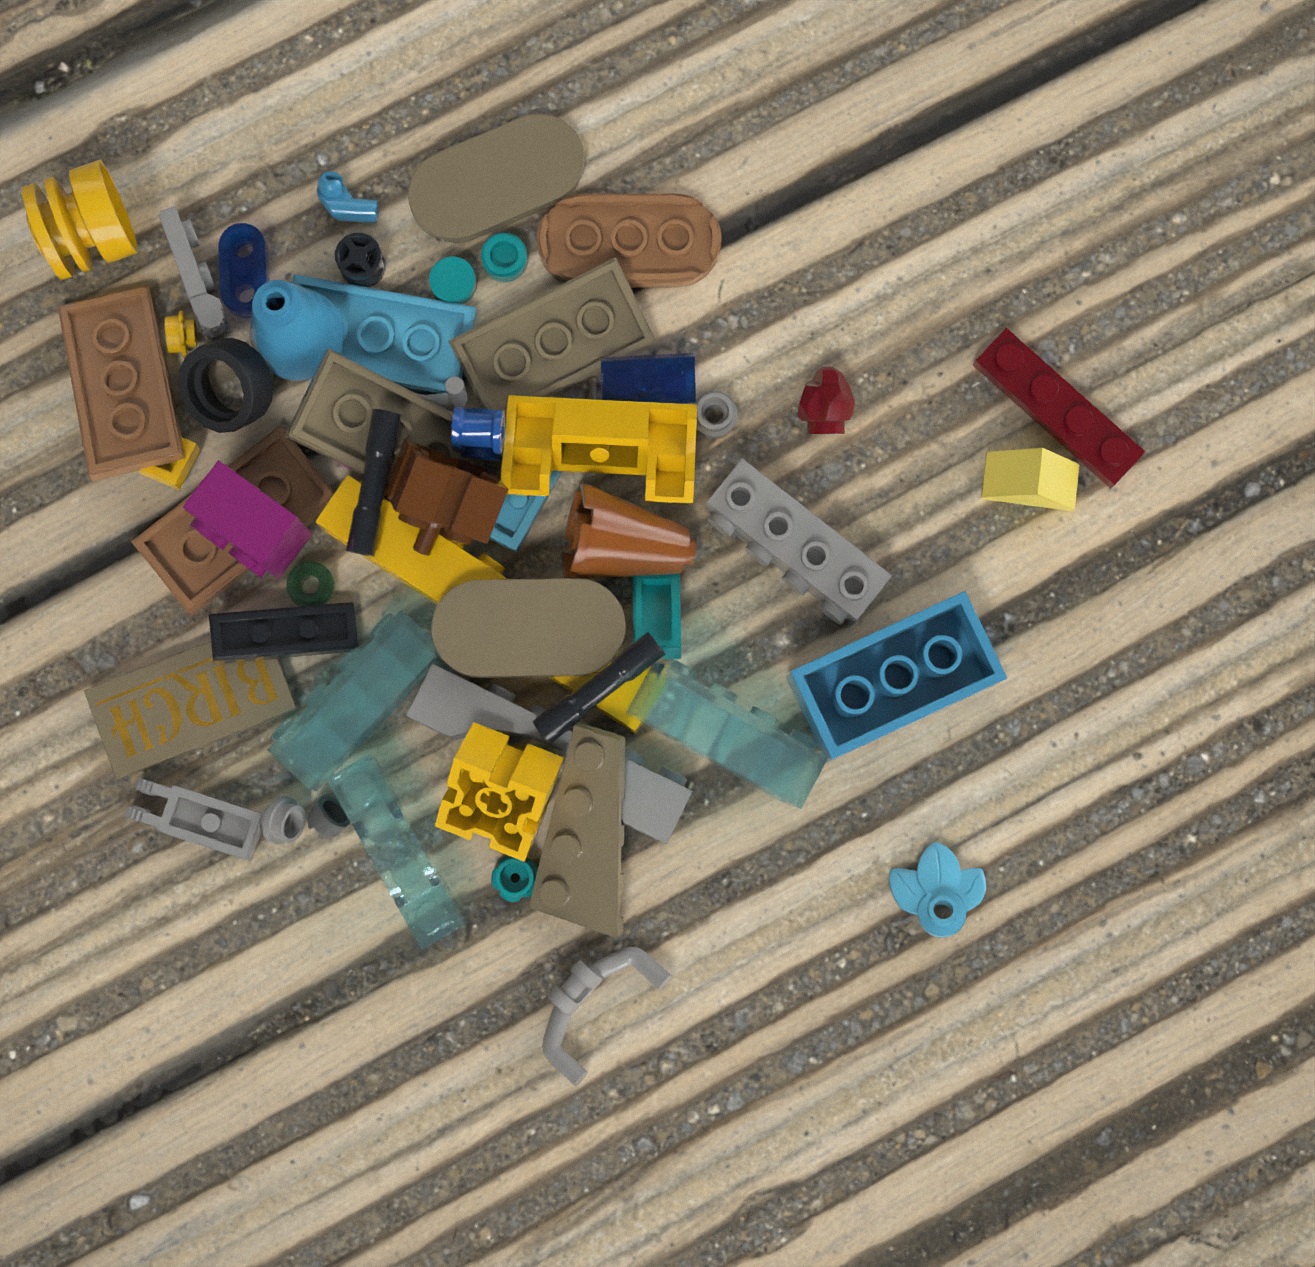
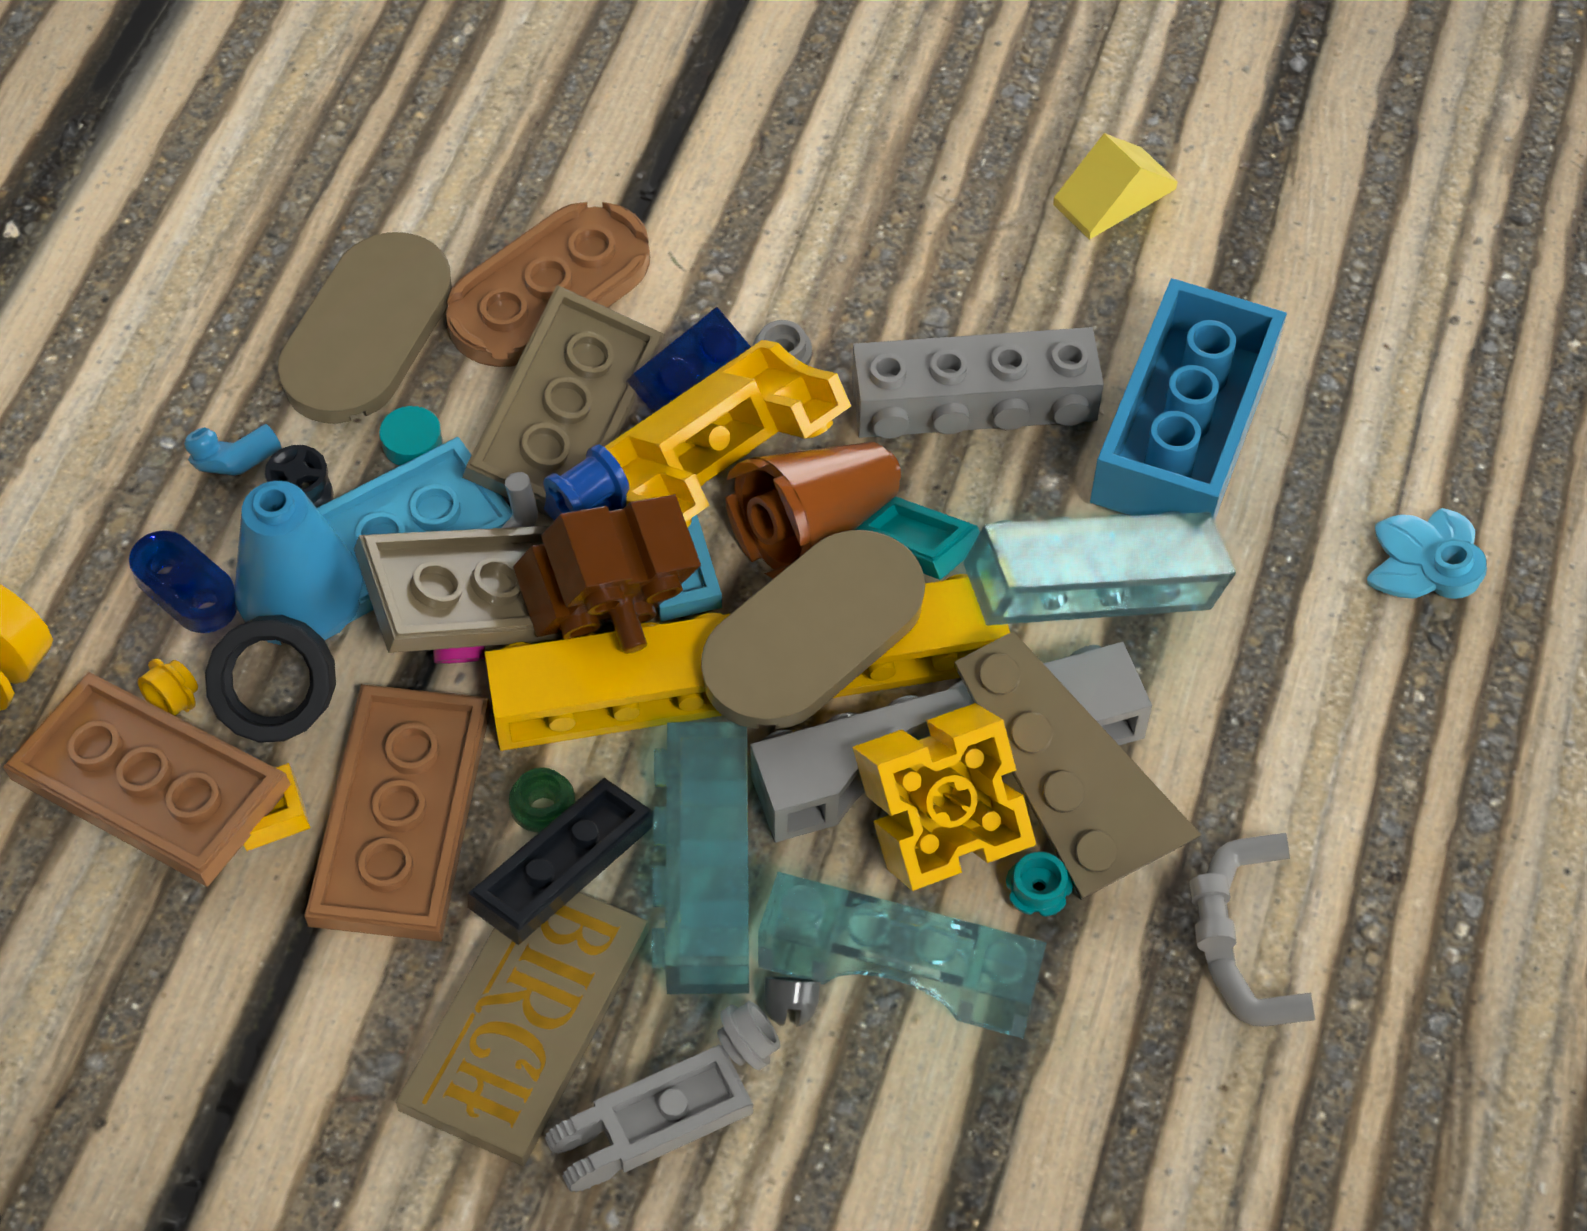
camera: 40 degrees left, 25 degrees down
light grey hinge [158,206,228,341] -> none
magenta brick [182,460,313,580] -> none
black piece [346,409,401,557] -> none
teal tile [481,233,528,282] -> none
black piece [532,632,666,744] -> none
dark red rock [797,366,855,434] -> none
dark red plate [973,328,1146,489] -> none

